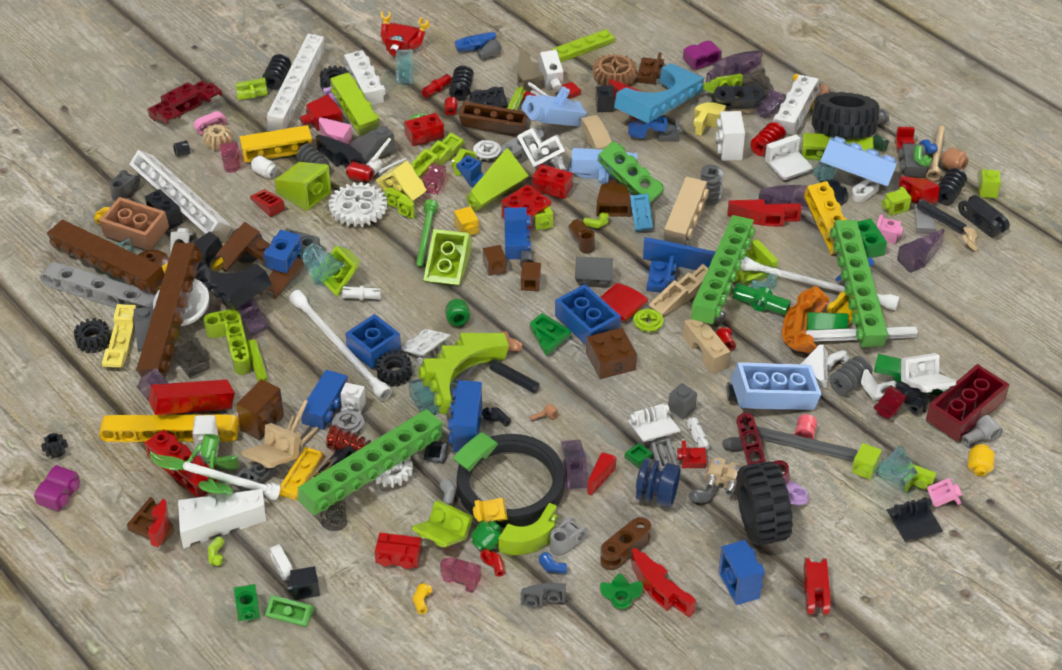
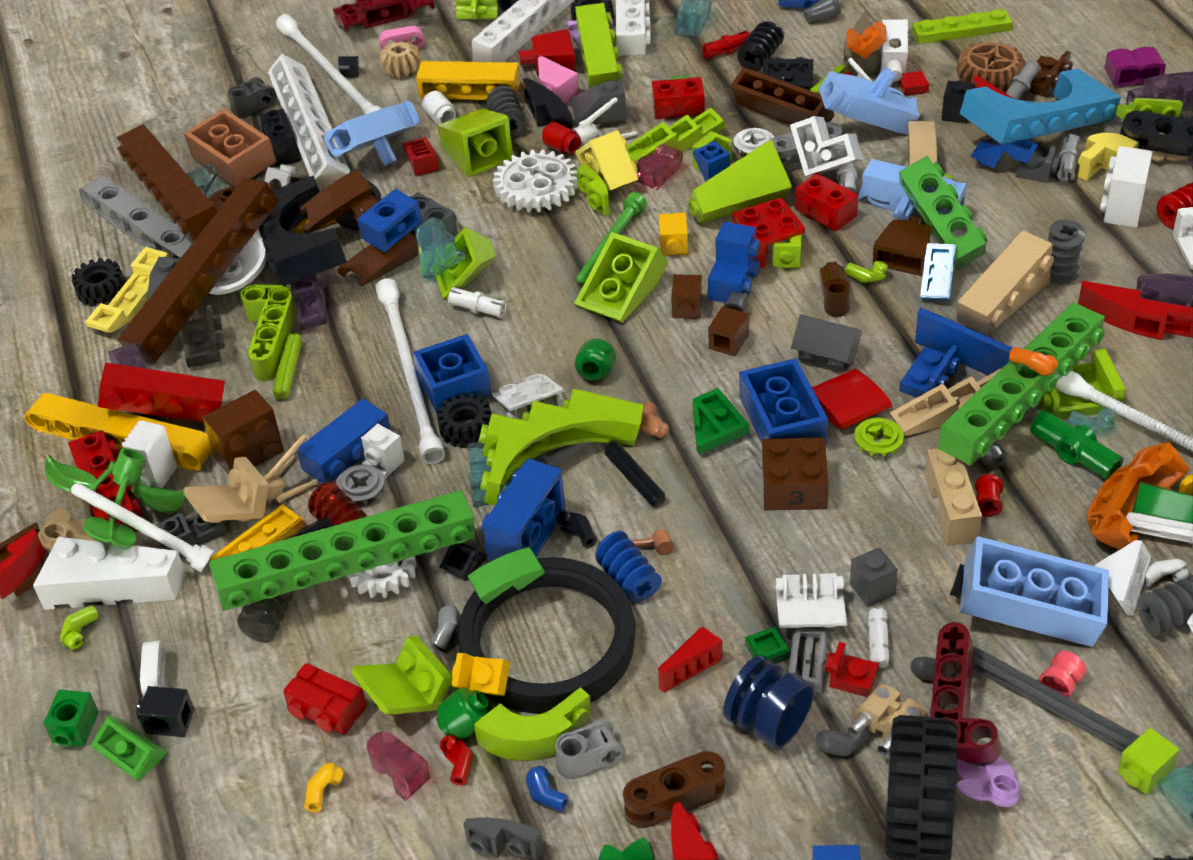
camera: 25 degrees right, 0 degrees up
clear pink piece [220,142,240,173] -> none
red hose [444,97,458,115] -> none
clear purple slope [560,439,588,489] -> none
none -> tan plate [38,508,96,551]
none -> white hose [276,14,382,114]
none -> light blue piece [324,101,420,166]
none -> blue piece [595,530,662,602]
none -> orange bracket [847,21,887,59]
none -> light grey pin [1006,60,1041,100]
none -> orange arm [1009,347,1058,376]
none -> light grey pin [1057,134,1080,182]

